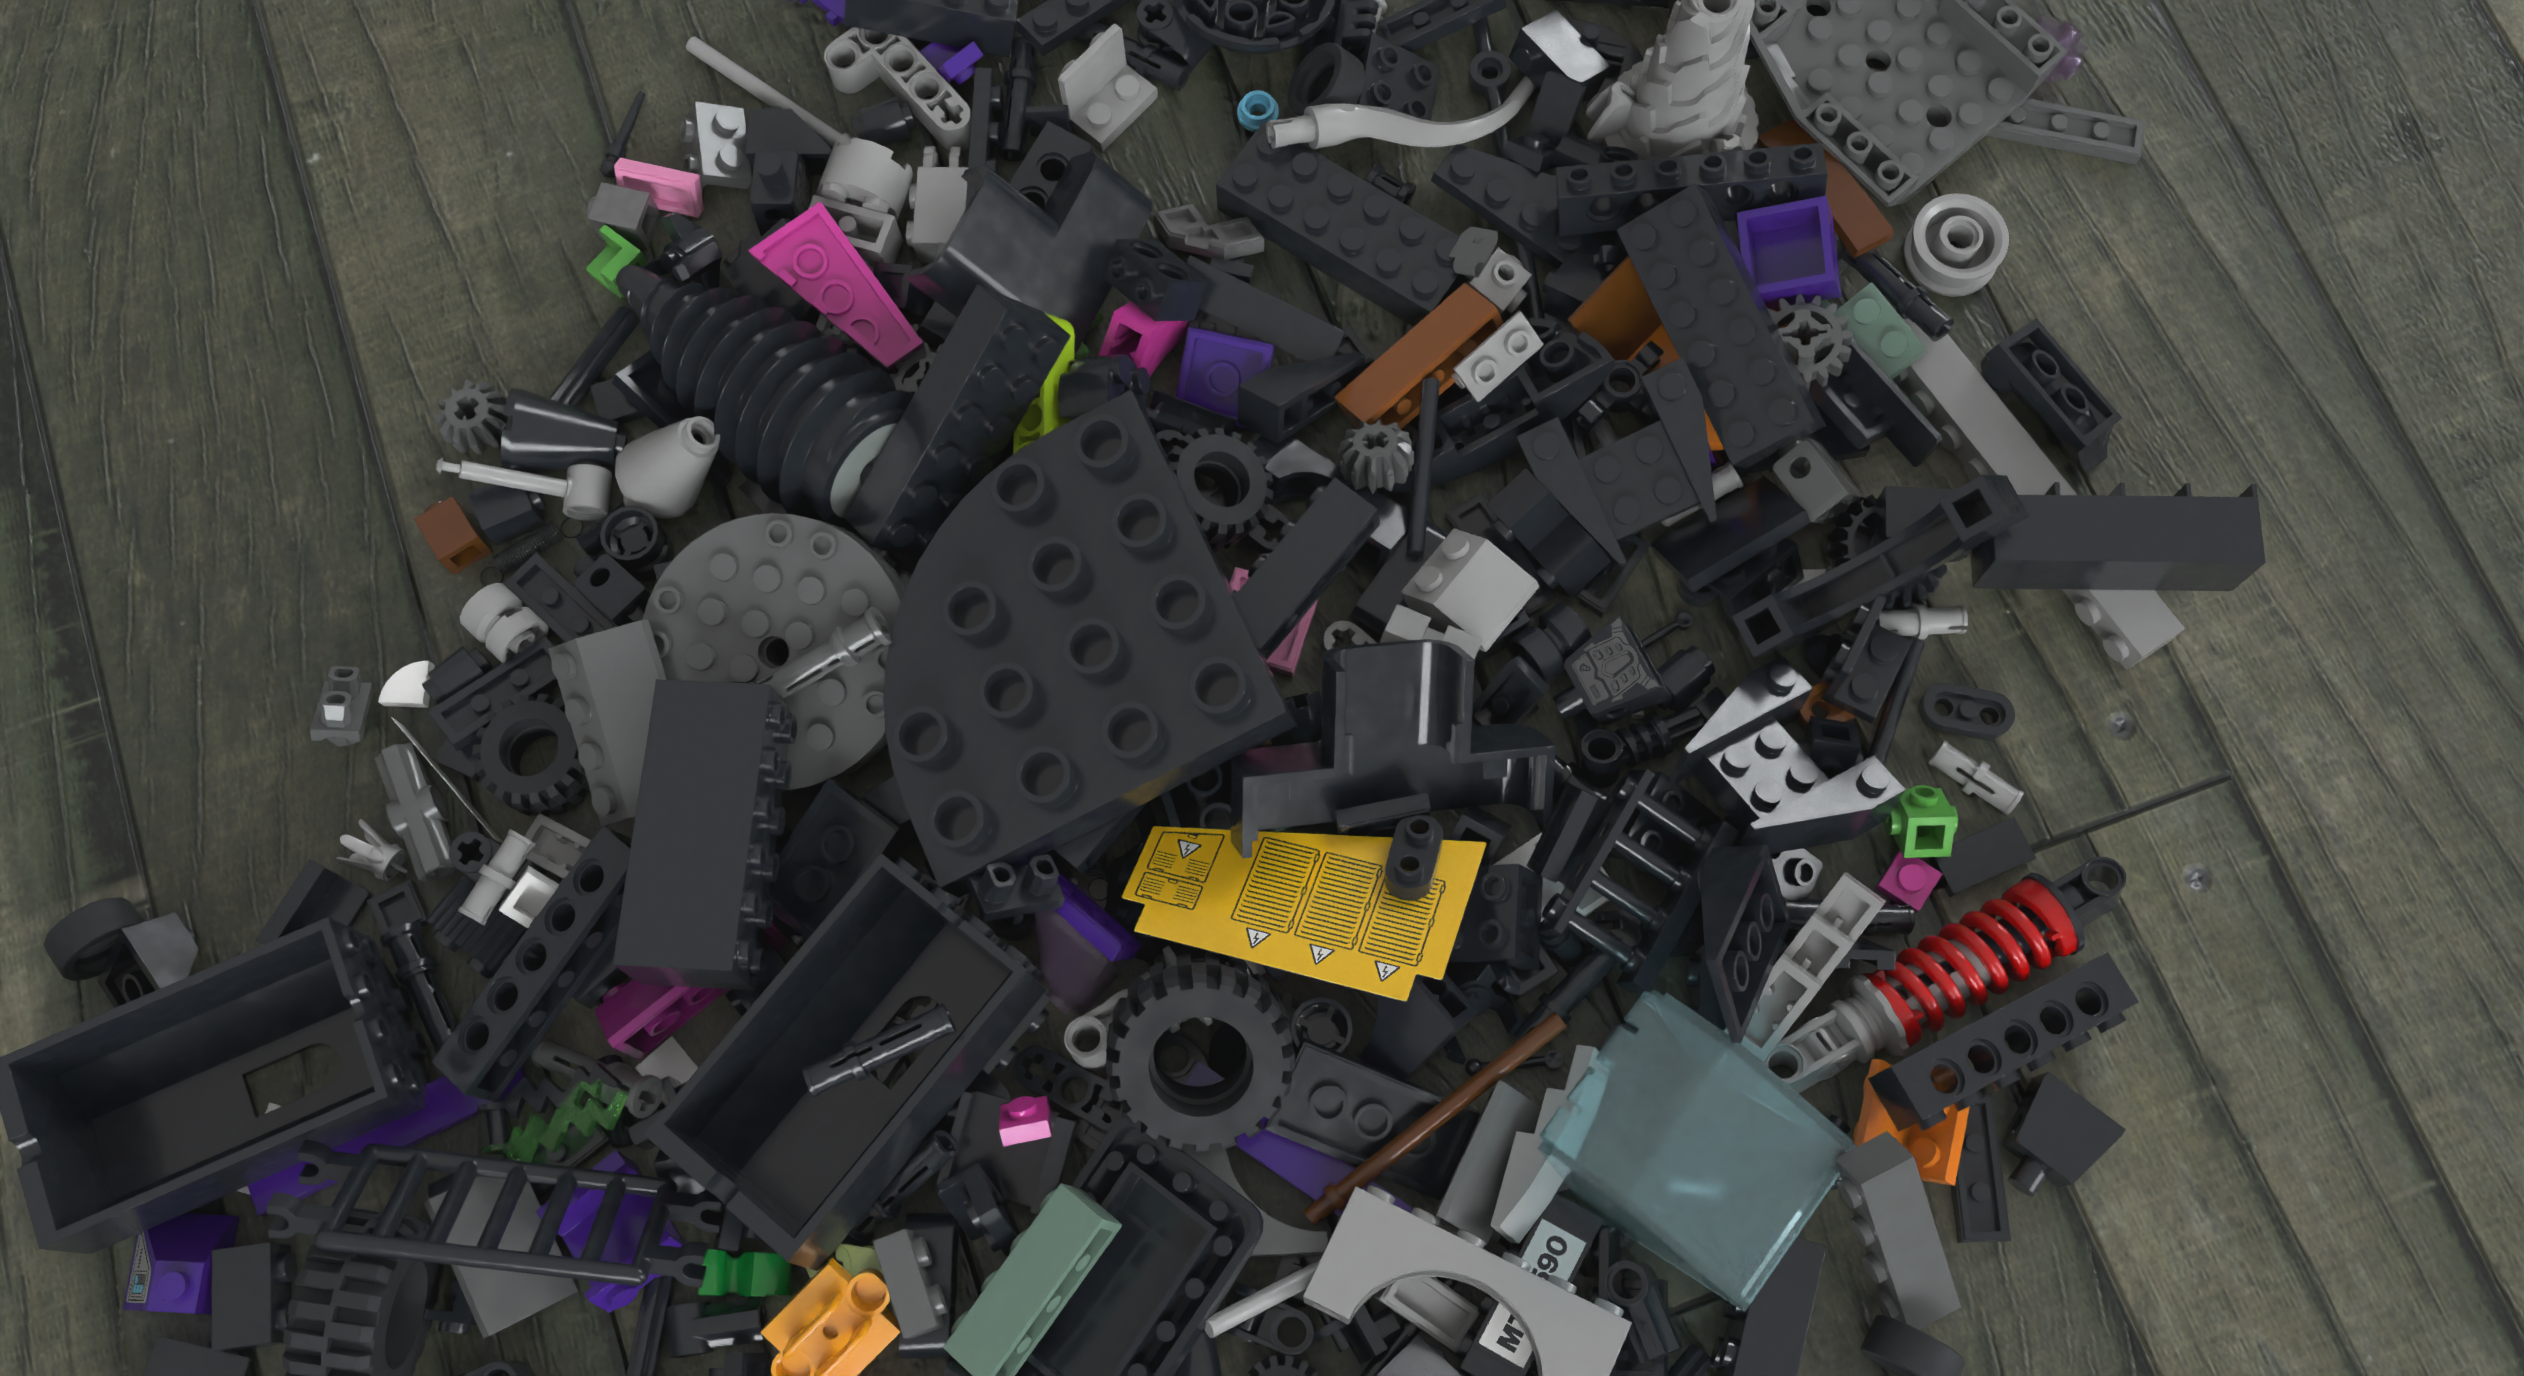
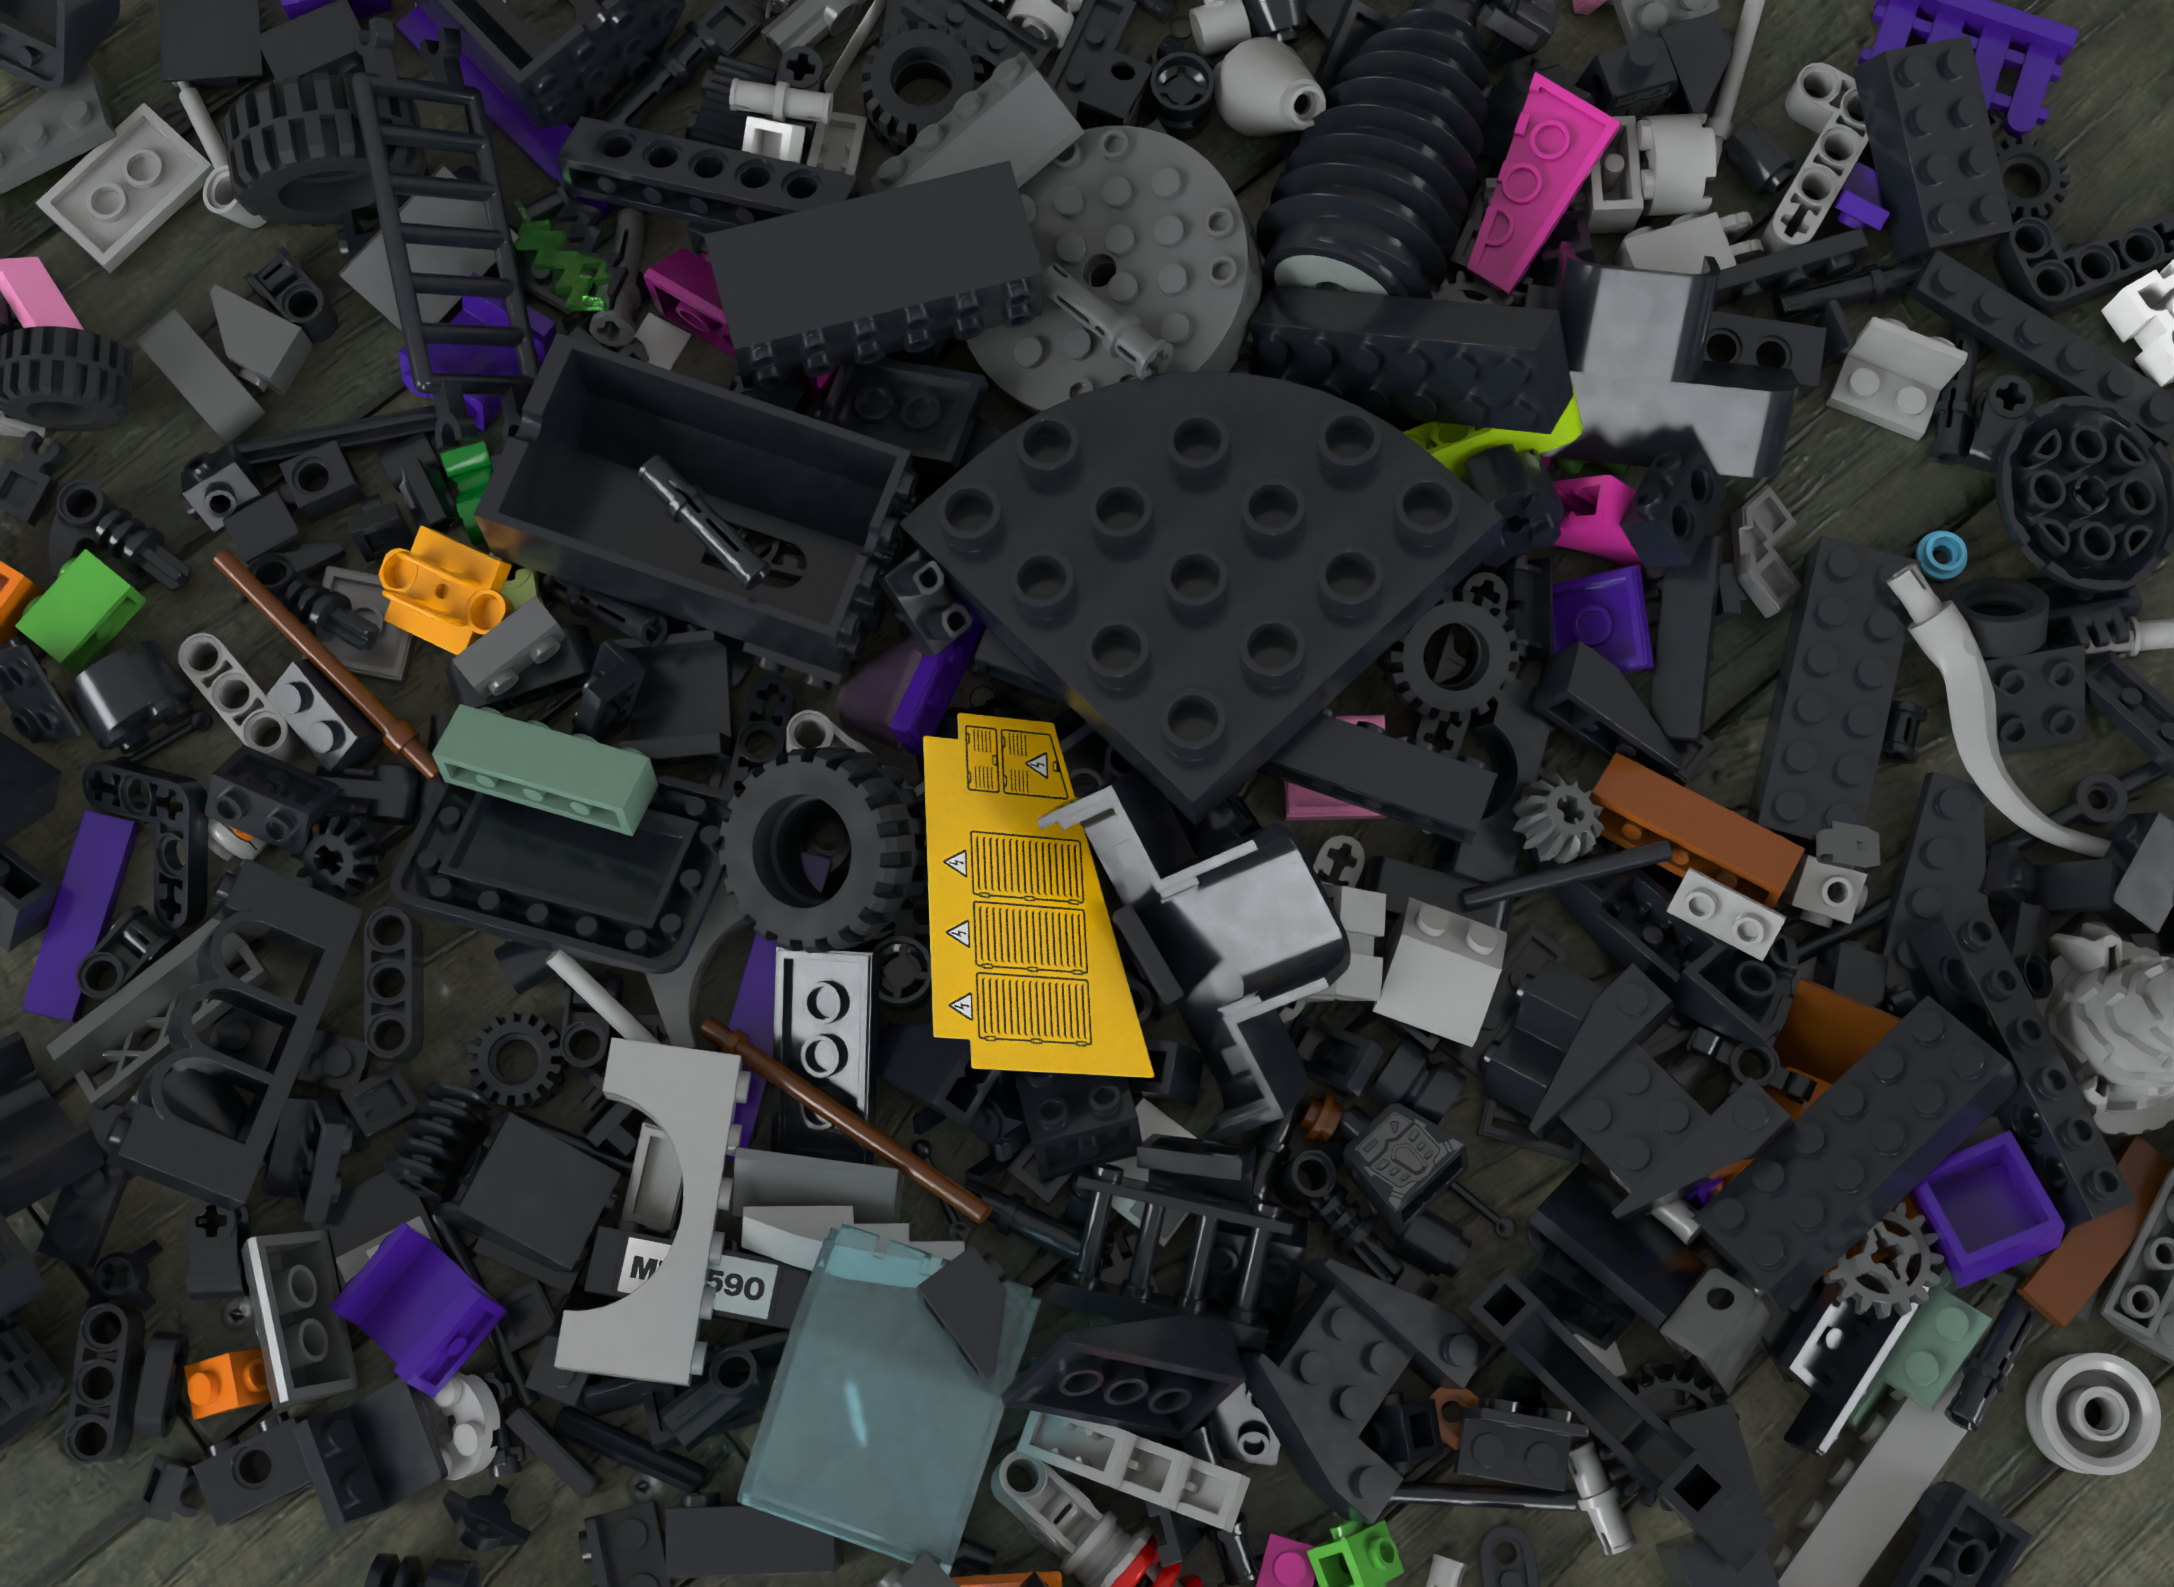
camera: 65 degrees right, 5 degrees up
dark pink plate [999,1096,1051,1147] -> none
black plate [1385,814,1443,901] -> none
none -> black slope [917,1245,1008,1388]
none -> reddish brown plate [1298,1091,1344,1143]

